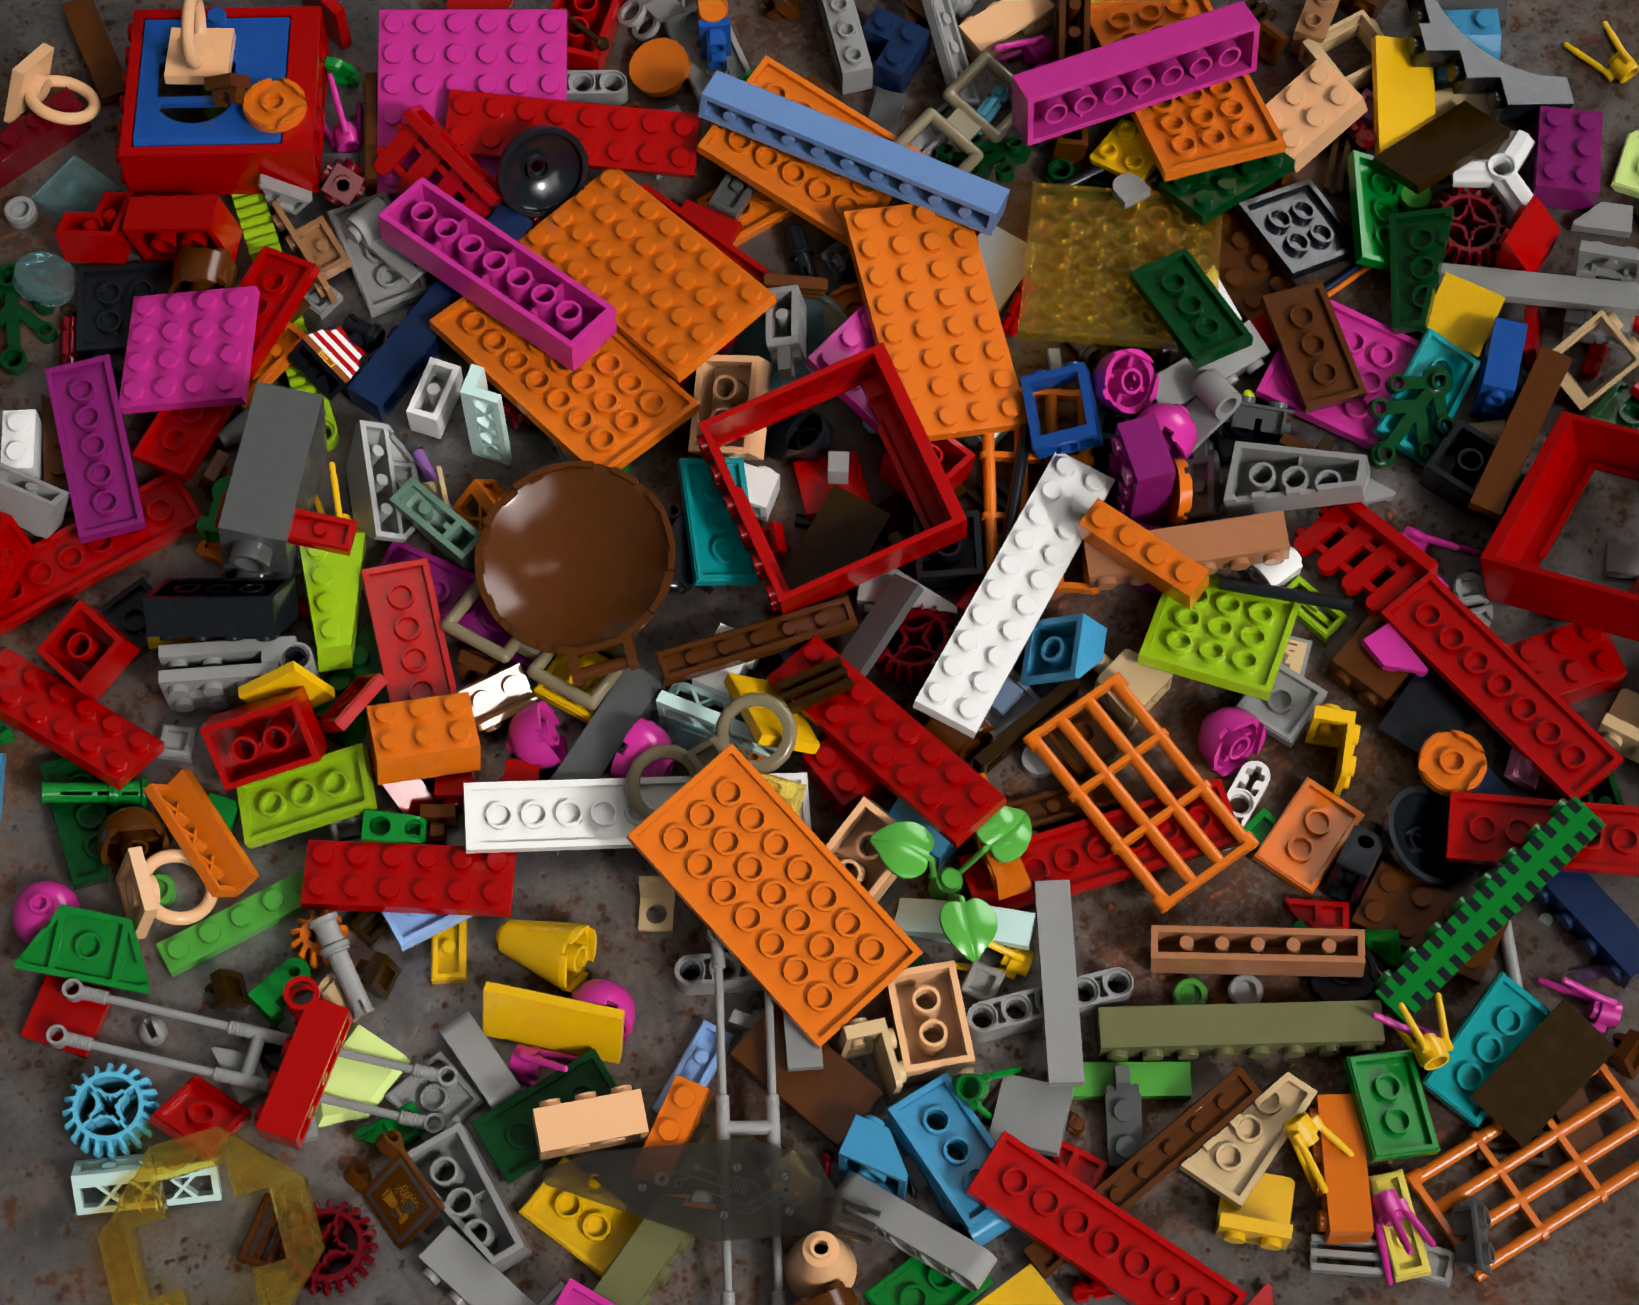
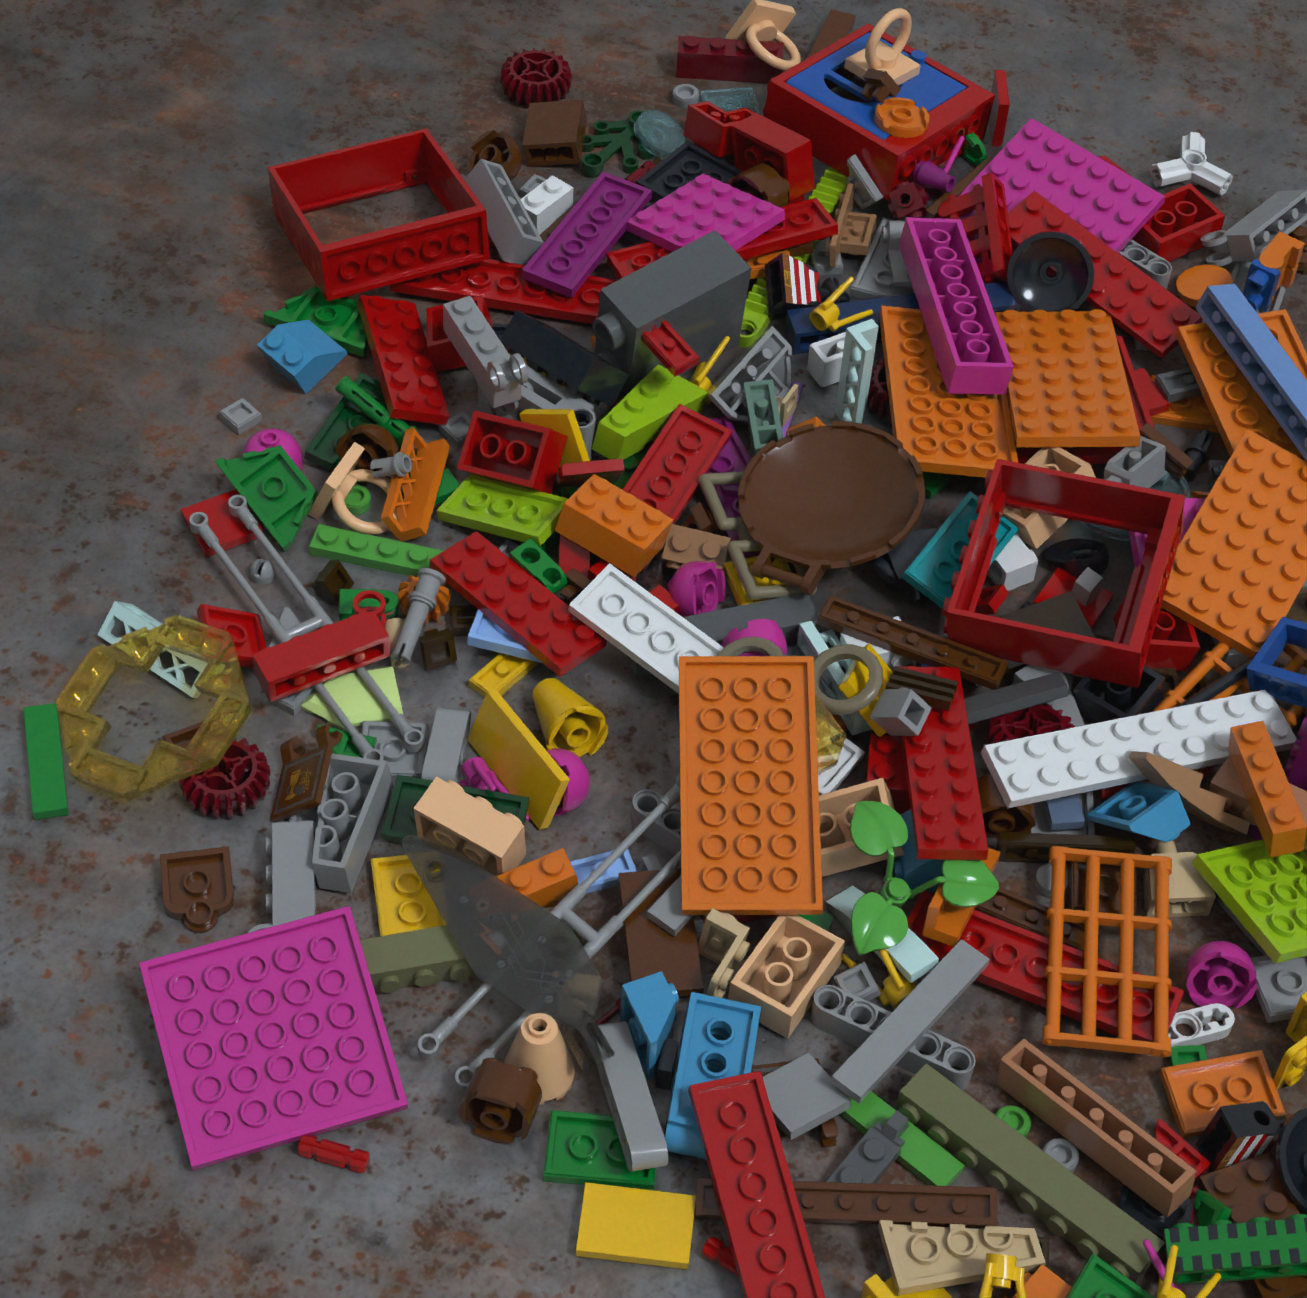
camera: 40 degrees right, 15 degrees down
medium azure gear [62,1062,160,1159] -> none
dark brown hinge [561,8,609,51] -> none
tan bracket [638,875,675,933] -> none
green plant [952,1066,1021,1121] -> none
red tile [1051,1140,1108,1189] -> none
none -> light grey pin [370,452,412,479]
none -> light grey hinge [443,296,528,408]
none -> yellow plant [809,276,873,332]
none -> light grey brick [870,687,932,736]
none -> magenta cone [913,161,956,192]
none -> medium nougat slope [1128,751,1250,835]

